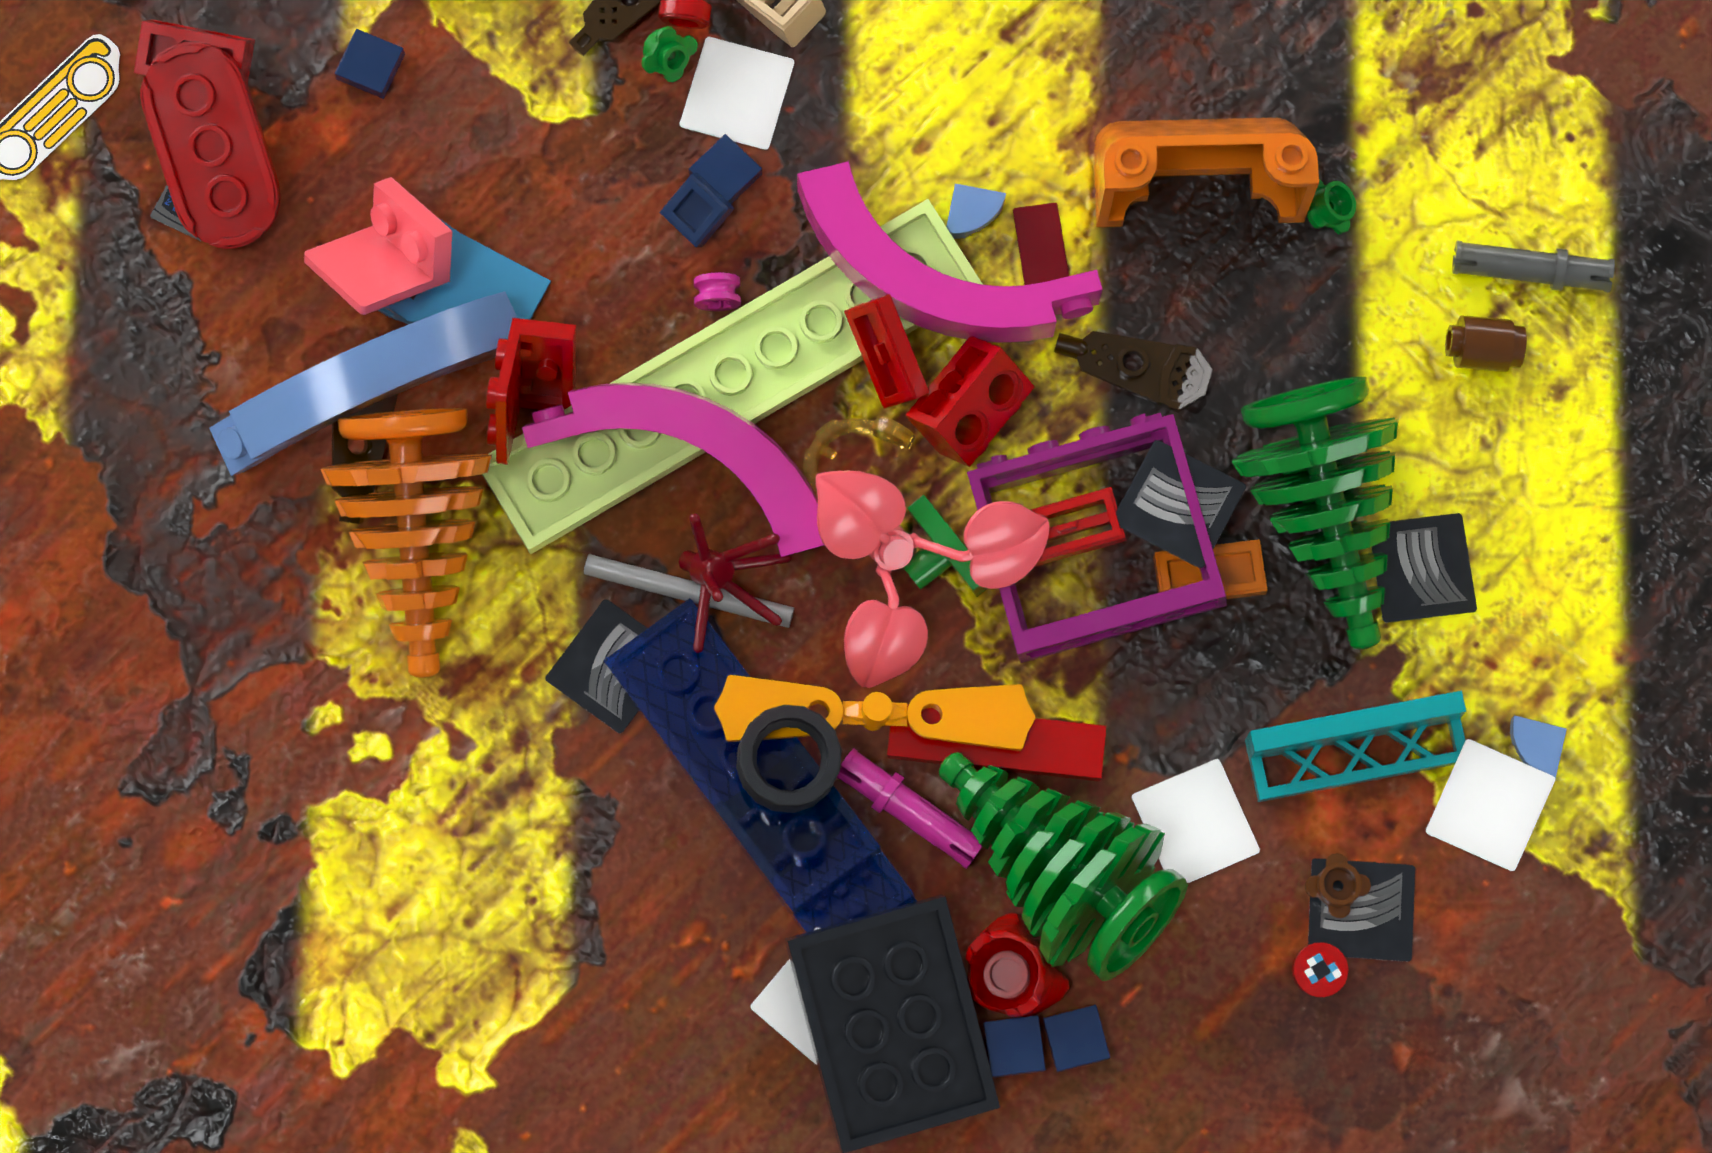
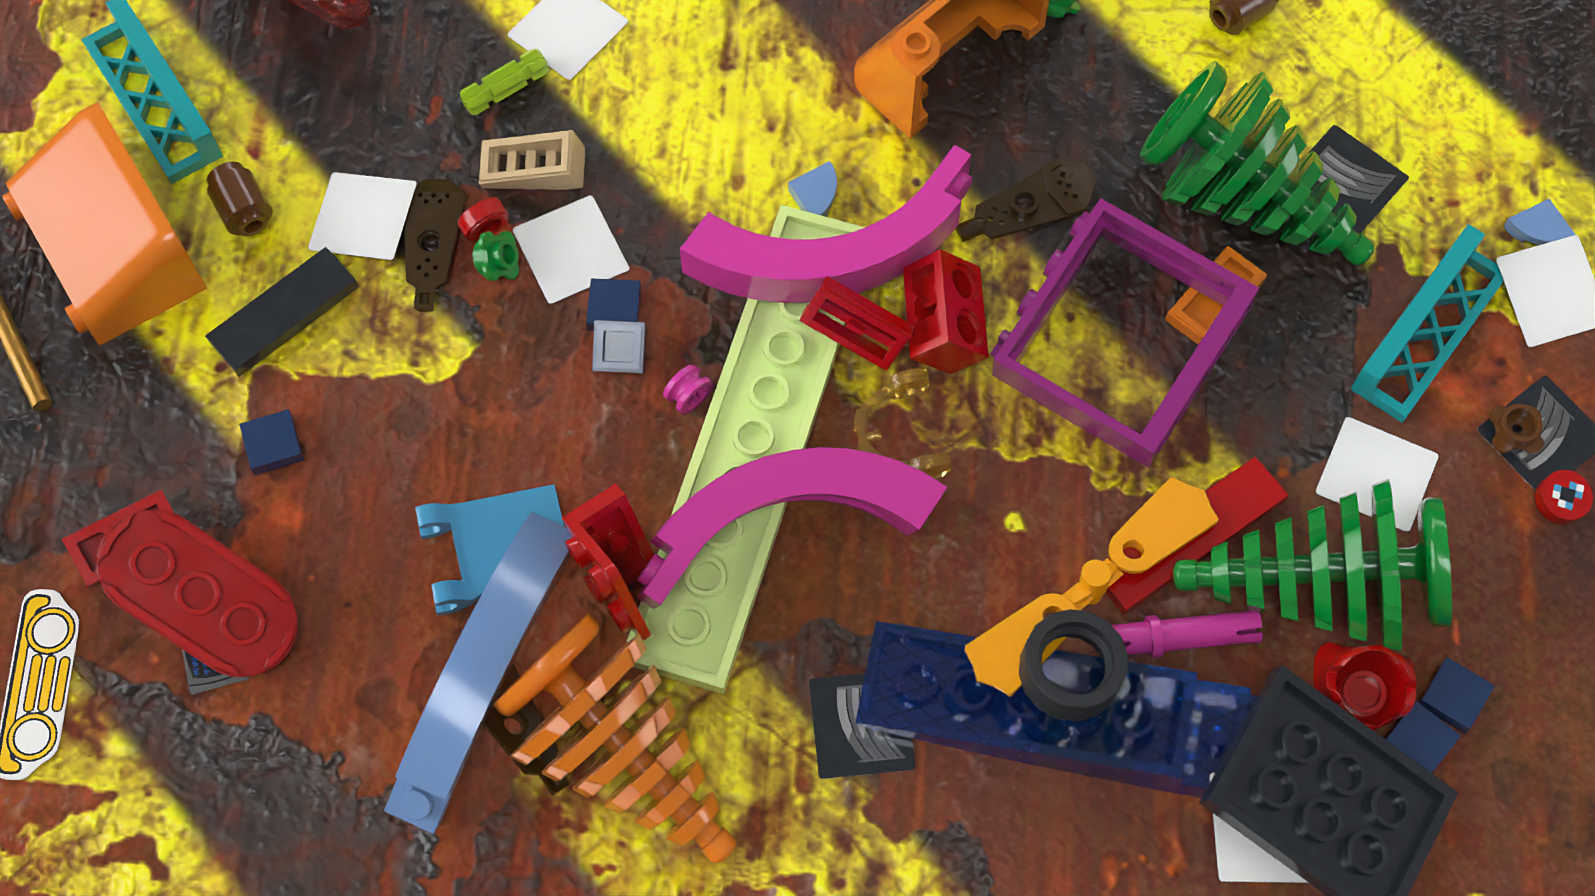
camera: 40 degrees left, 10 degrees down
coral bracket [304,177,452,315] -> none
light grey bar [584,554,794,628] -> none
dark red plant [679,513,791,653] -> none
coral plant [816,470,1050,688] -> none
green tile [903,495,988,597] -> none
dark red sticker [1013,203,1069,285] -> none
red tile [1031,487,1127,567] -> none
black sticker [1116,440,1246,568] -> none

